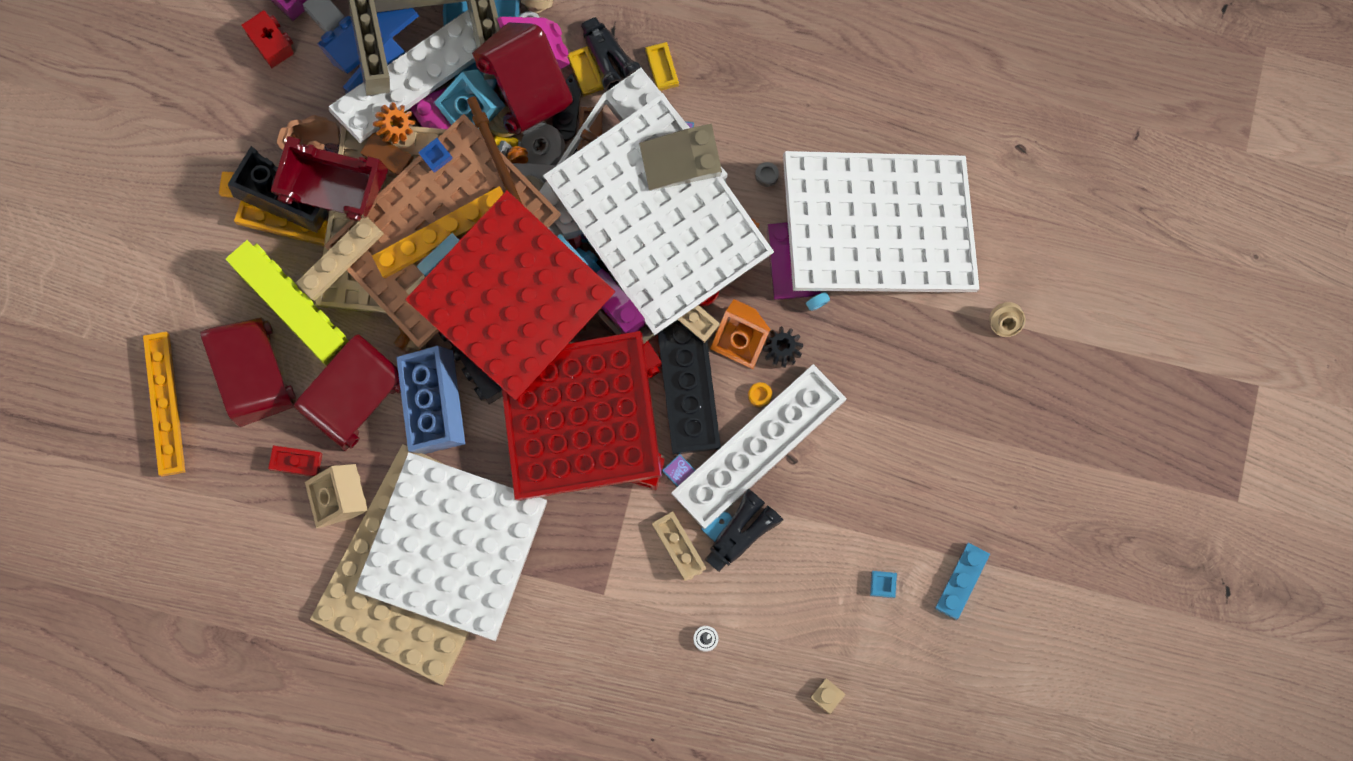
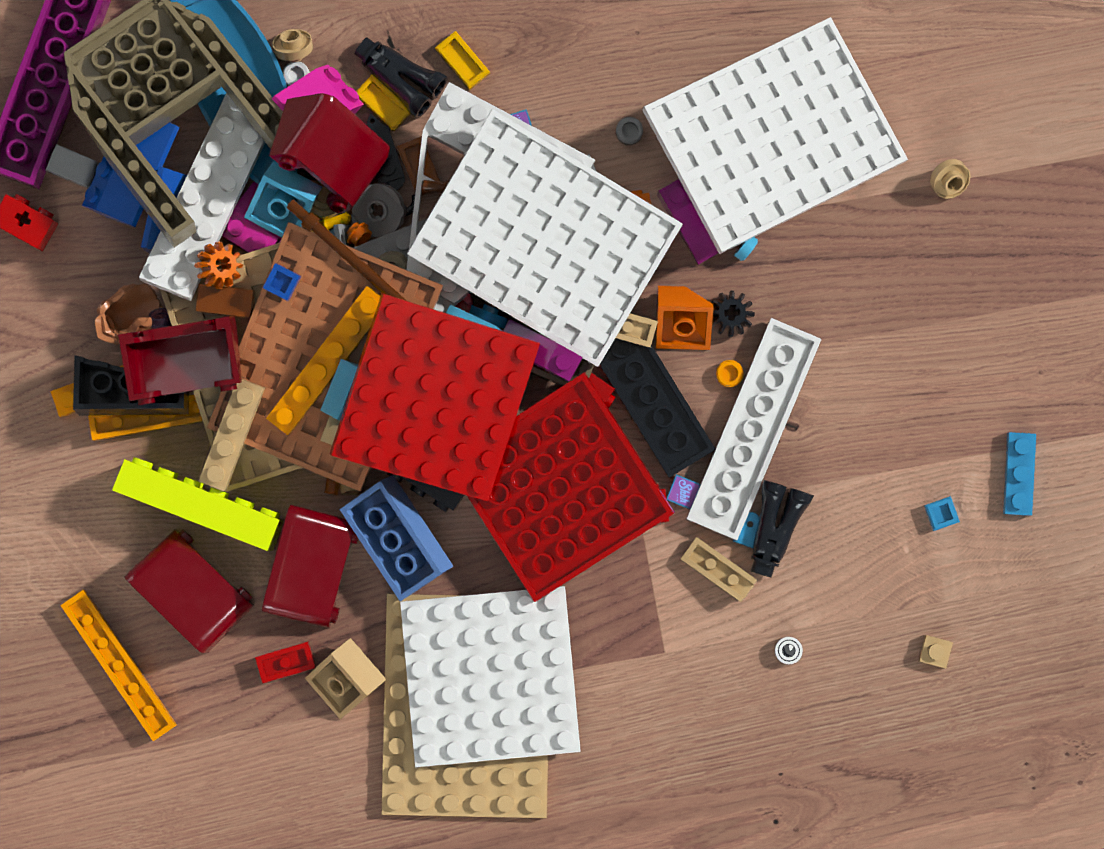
camera: 25 degrees left, 10 degrees up
dark tan slope [639,124,722,191] -> none

